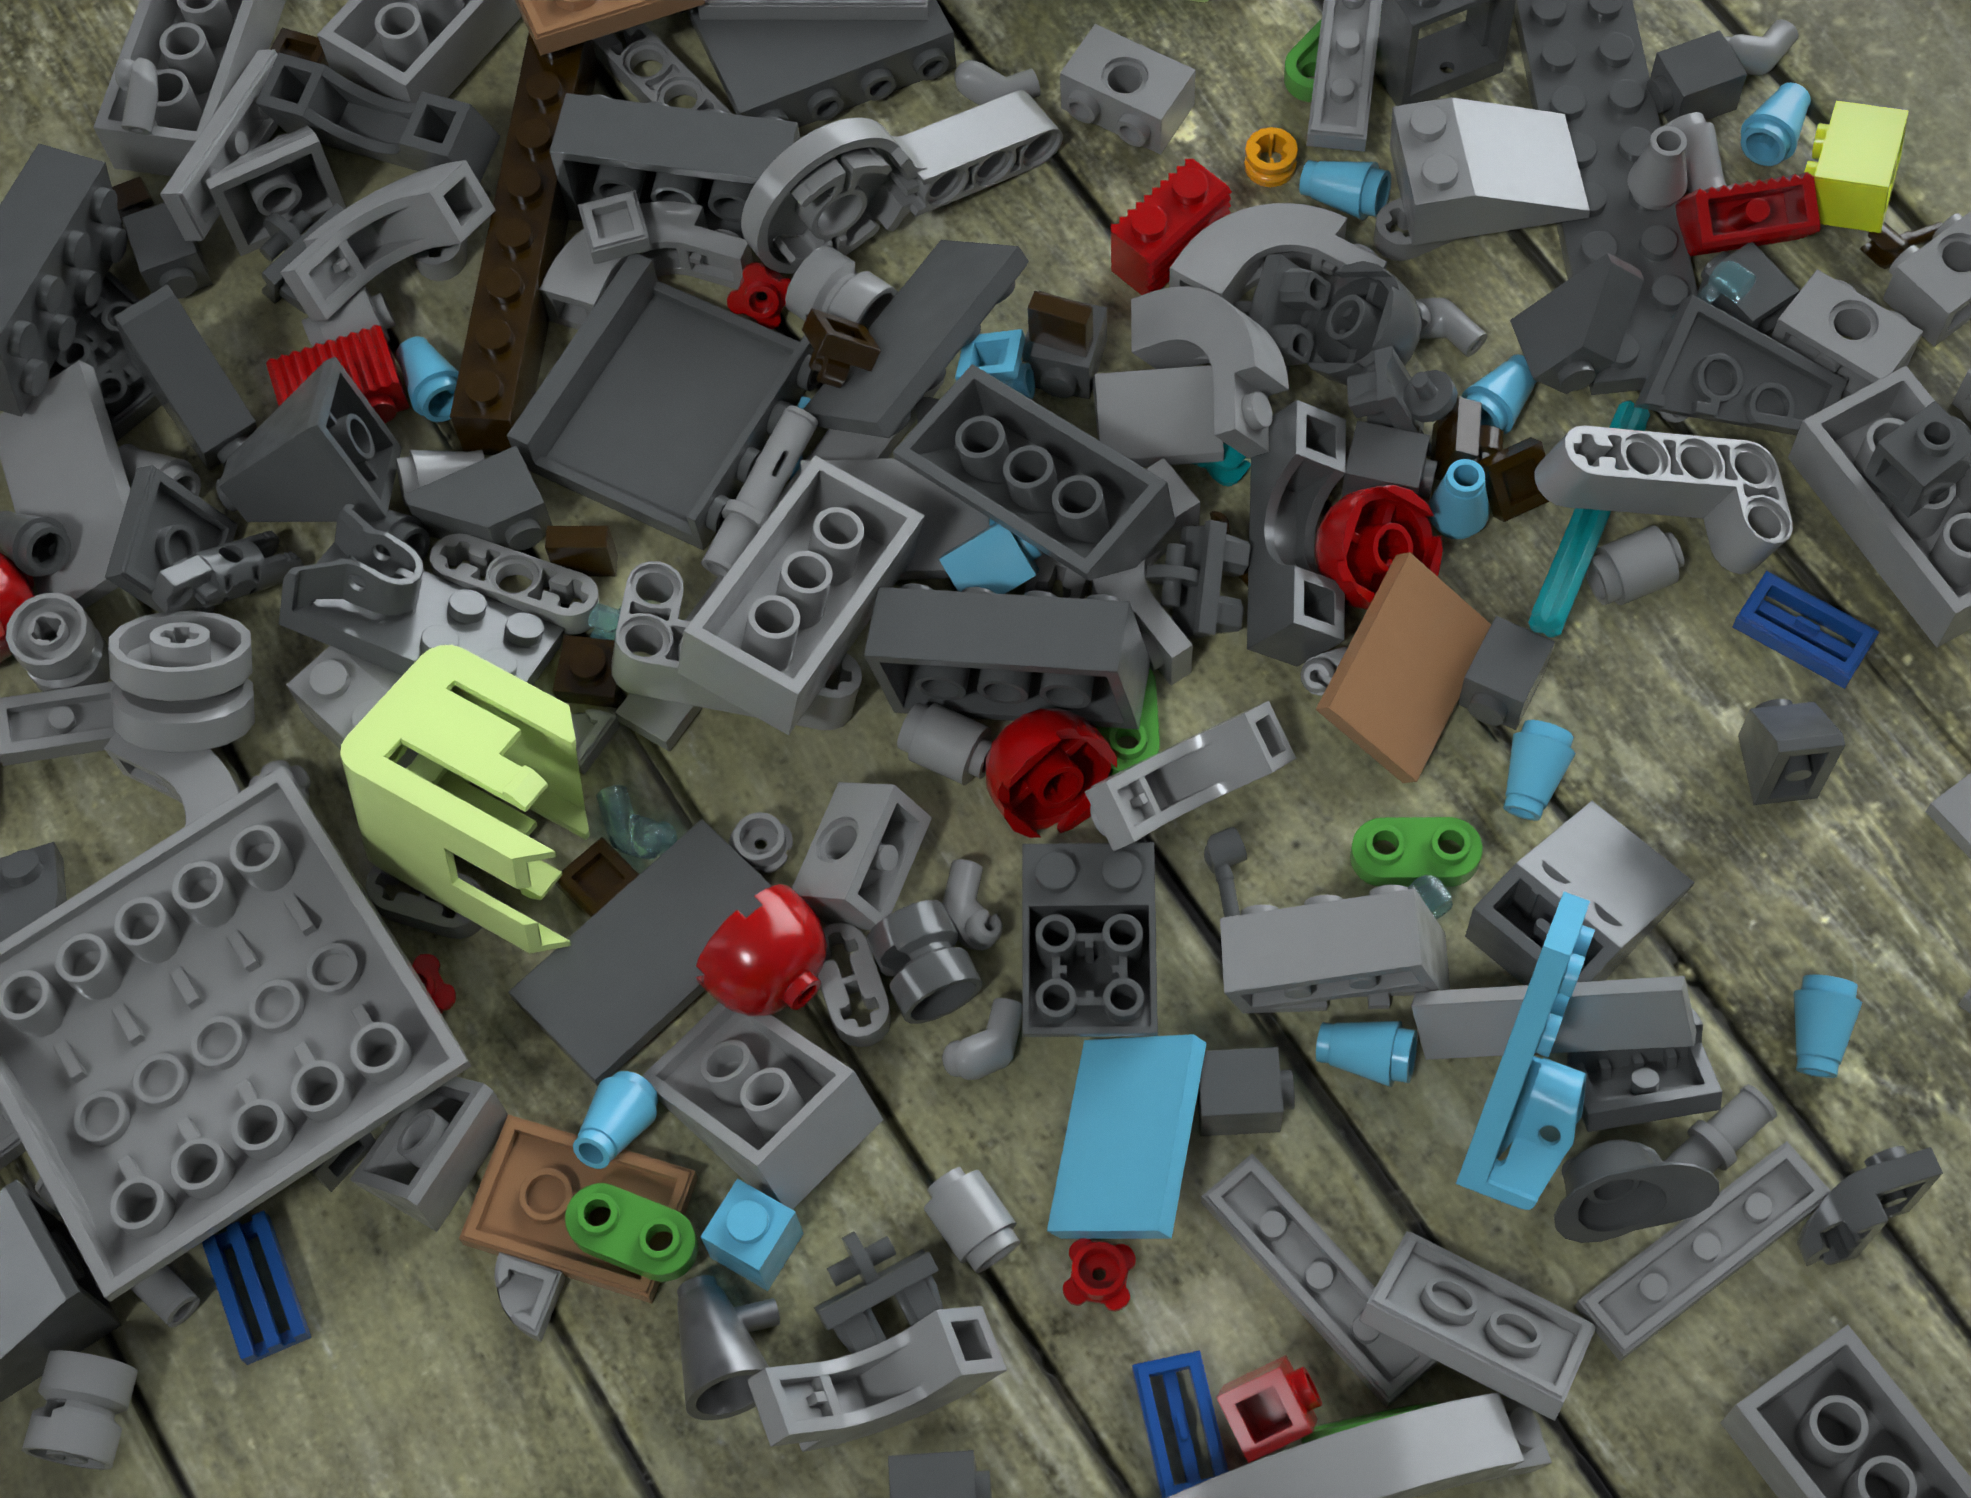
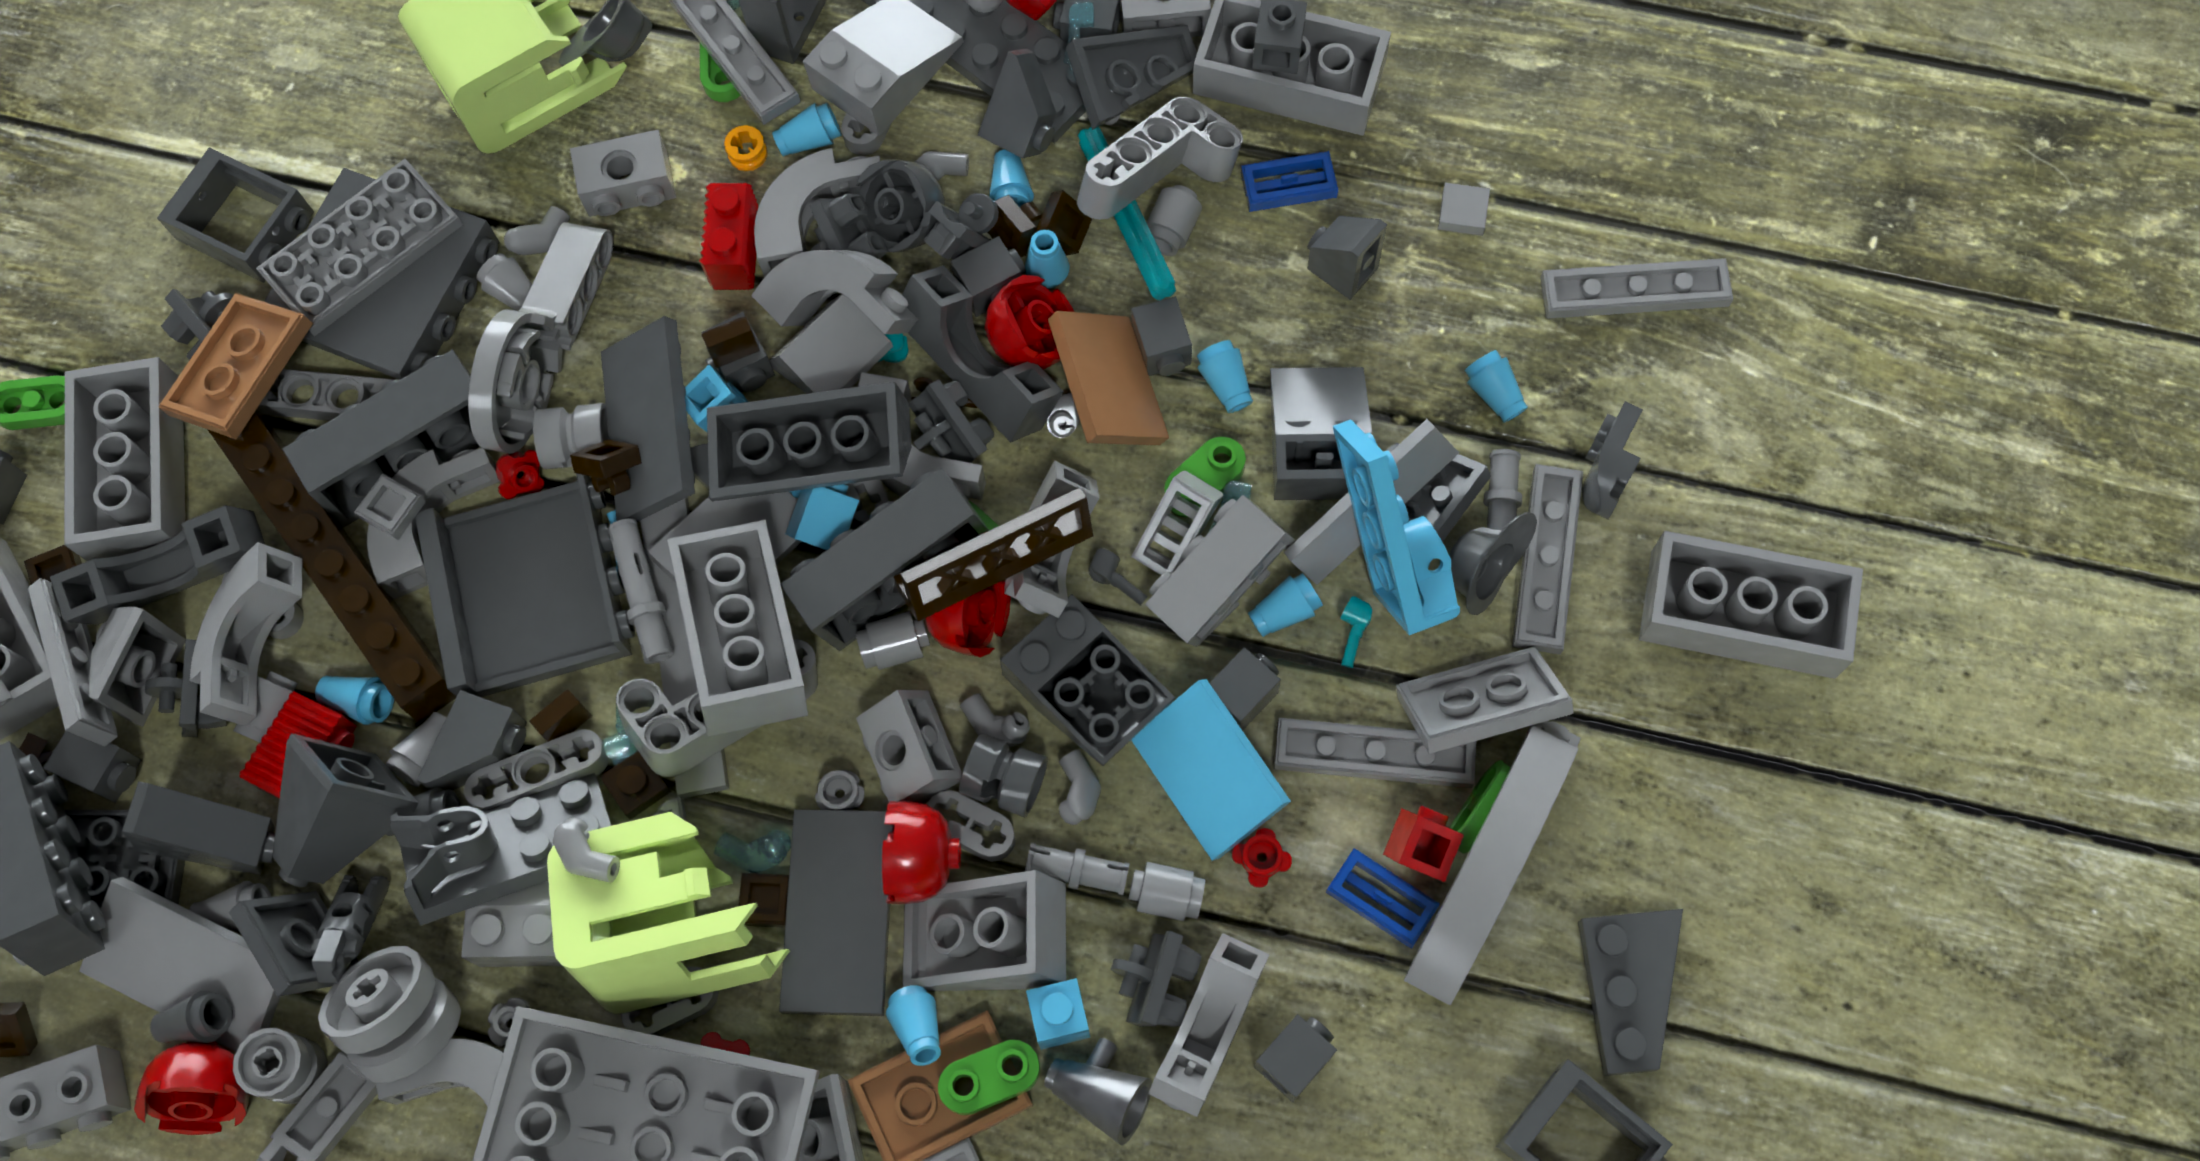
camera: 45 degrees left, 5 degrees up
none -> light grey cone [477,253,532,311]
none -> light grey arm [553,817,620,882]
none -> dark brown fence [893,488,1094,621]
none -> light grey pin [1025,842,1130,895]
none -> light grey slope [1131,471,1223,575]
none -> teal hand [1340,596,1372,668]

